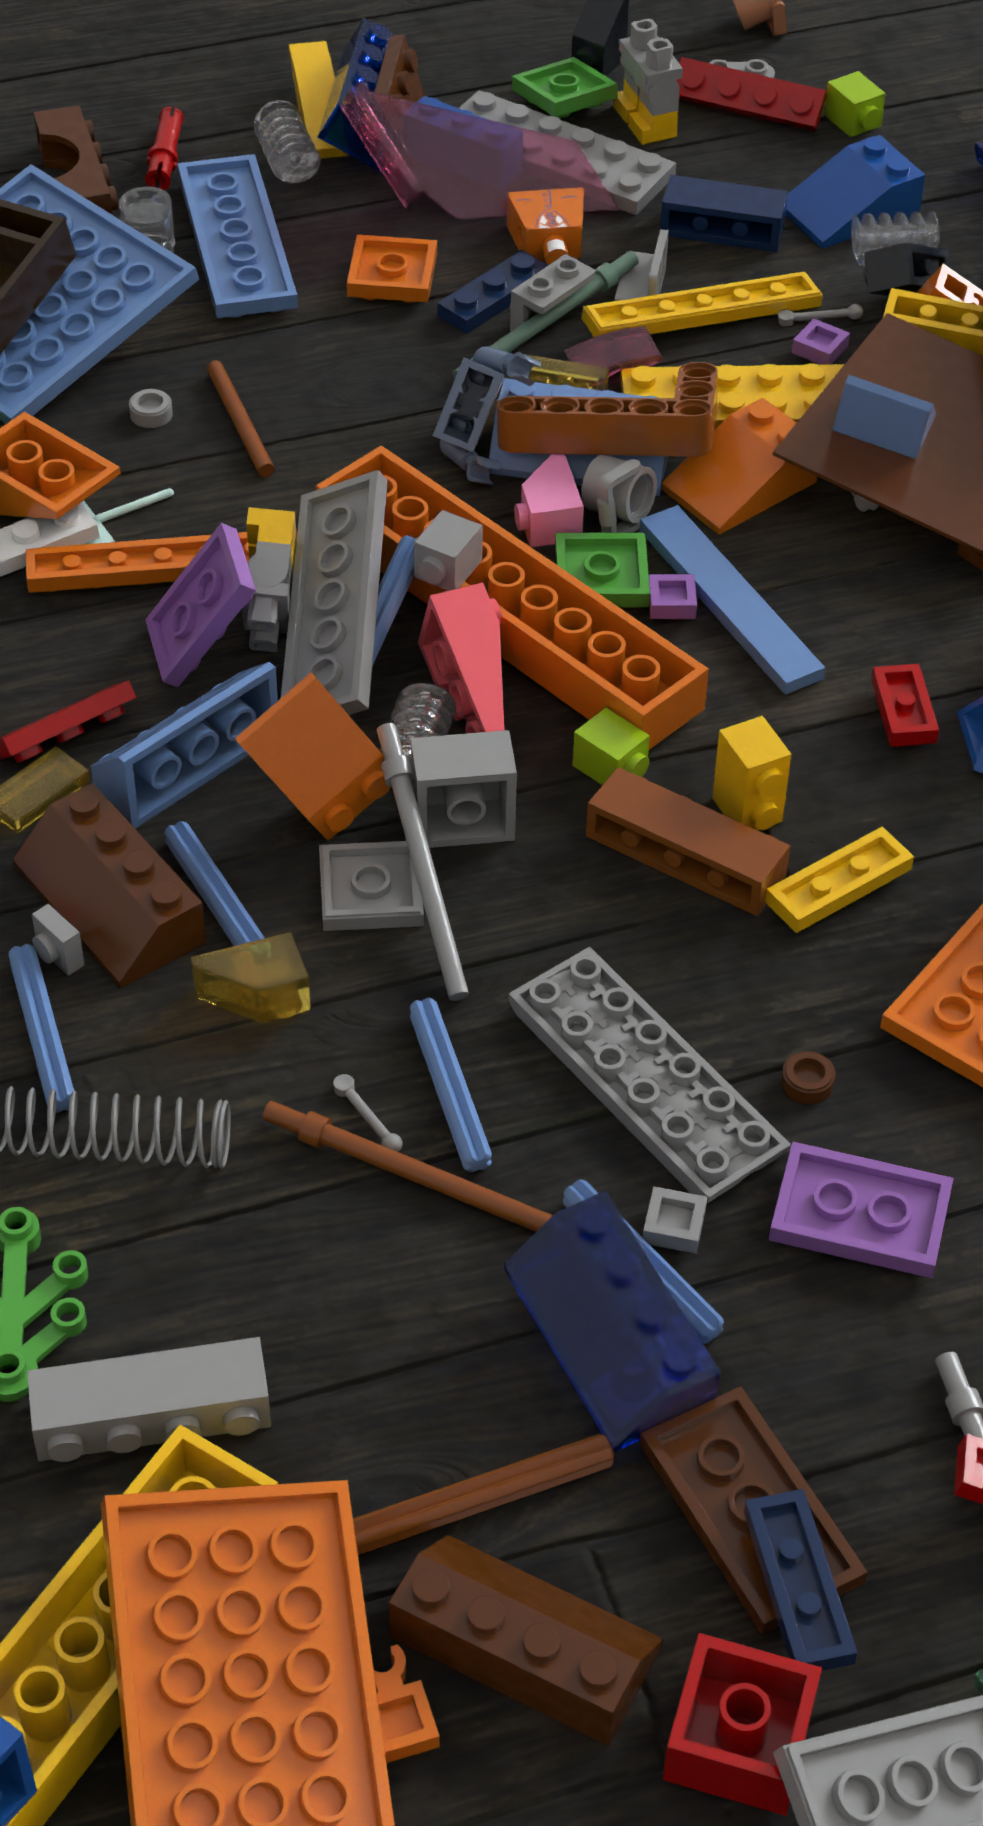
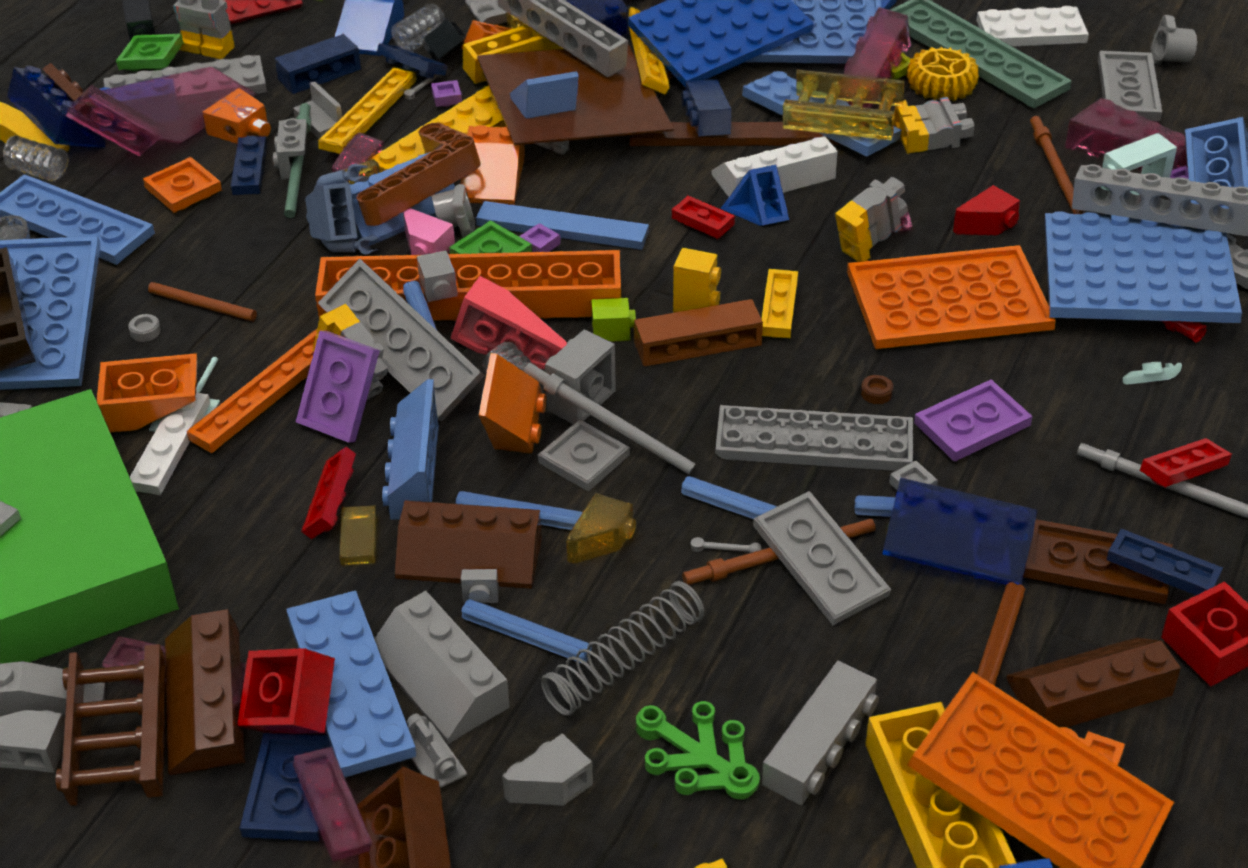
camera: 45 degrees left, 5 degrees down
none -> dark blue plate [376,43,448,78]
none -> light grey tile [753,491,891,625]

